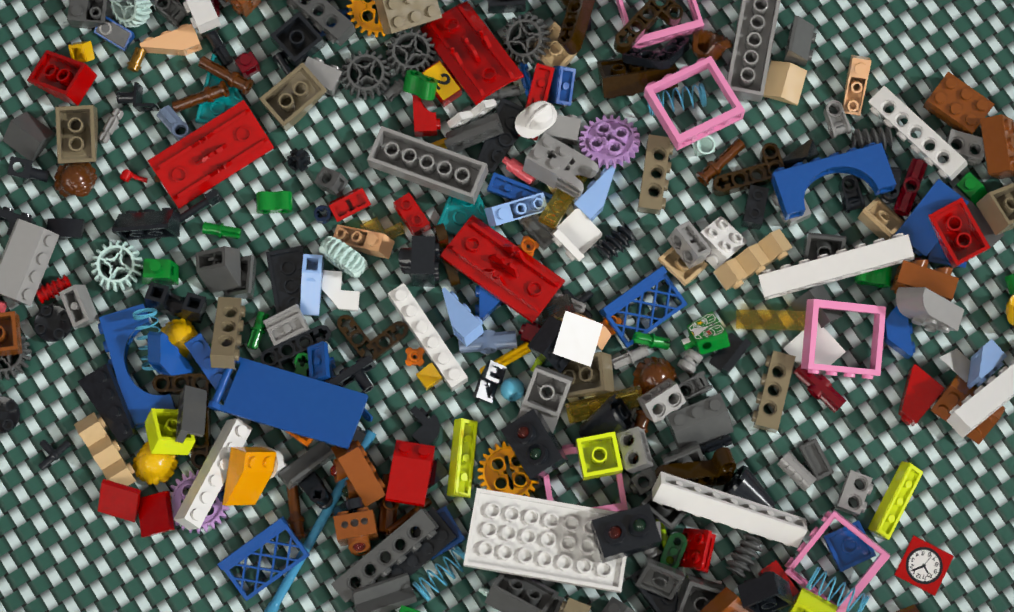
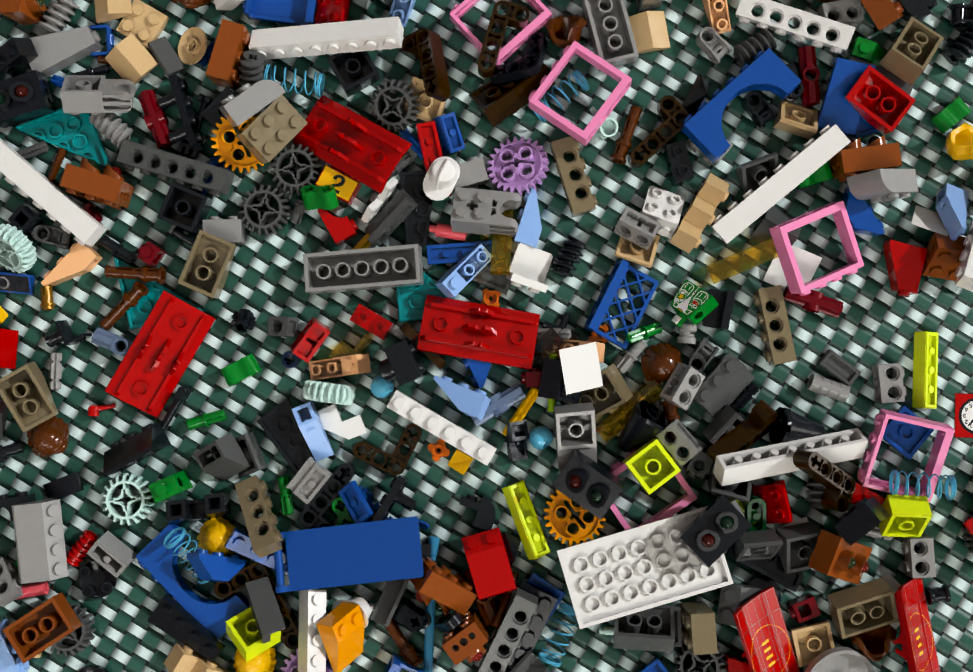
camera: 25 degrees left, 10 degrees up
none -> medium azure piece [371,375,394,398]
none -> dark brown beam [793,450,856,512]

